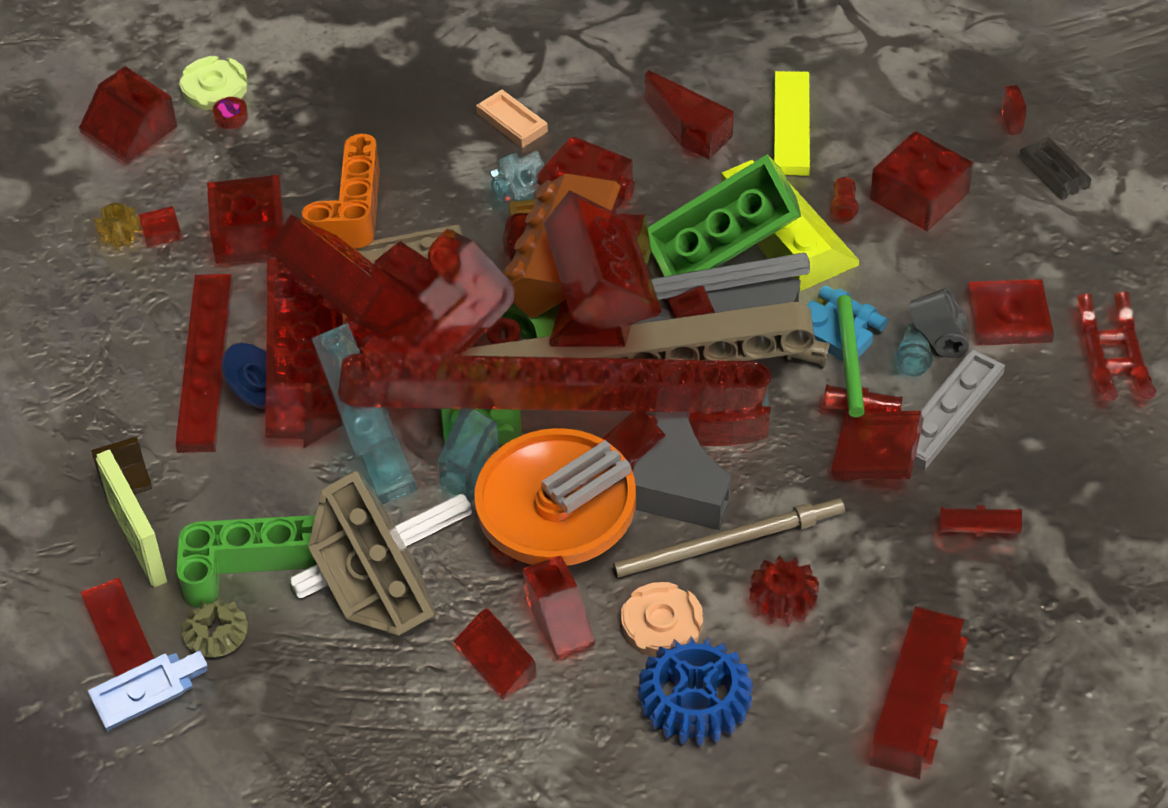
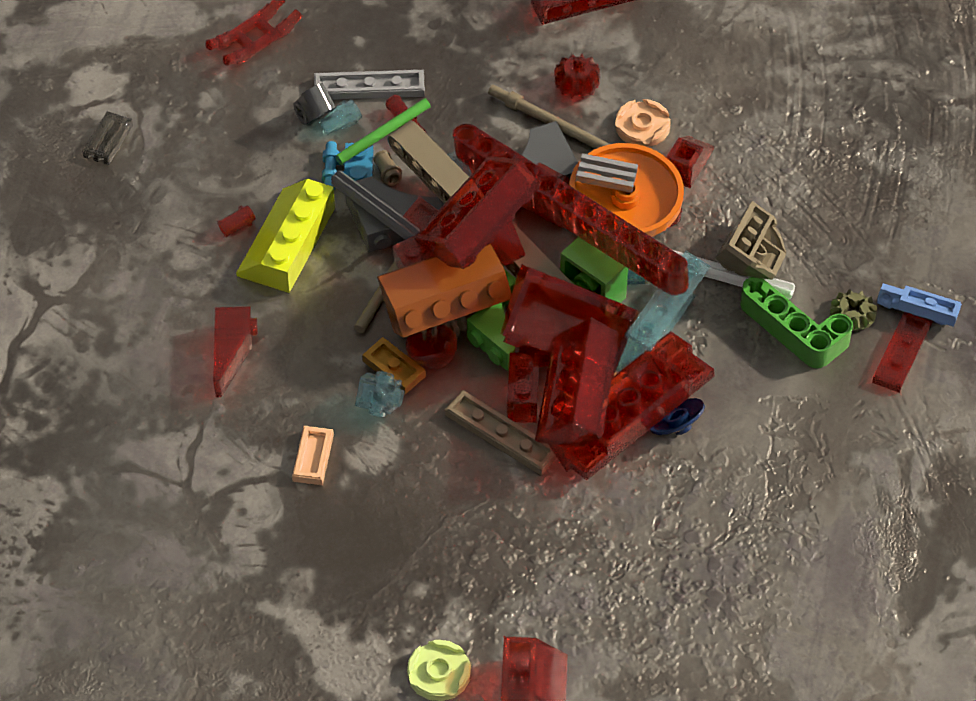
camera: 130 degrees left, 5 degrees up
dark brown panel [91,437,152,503] -> none
clear yellow gear [94,203,142,247] -> none
yellowish green tile [96,449,167,588] -> none
clear red tile [138,206,182,247] -> none
clear red tile [175,274,233,453] -> none
clear red brick [207,175,288,264] -> none
clear red tile [213,97,248,129] -> none
orange beam [302,134,380,250] -> none
clear red slope [454,608,536,699] -> none
clear red bracket [537,137,635,223] -> none
blue gear [638,636,753,747] -> none
bright green slope [642,154,801,276] -> none
neon yellow tile [774,71,810,176] -> none
clear red tile [831,411,924,480] -> none
clear red brick [870,131,974,232] -> none
clear red pin [939,505,1022,537] -> none
clear red tile [967,279,1054,346] -> none
clear red tile [1001,85,1027,135] -> none

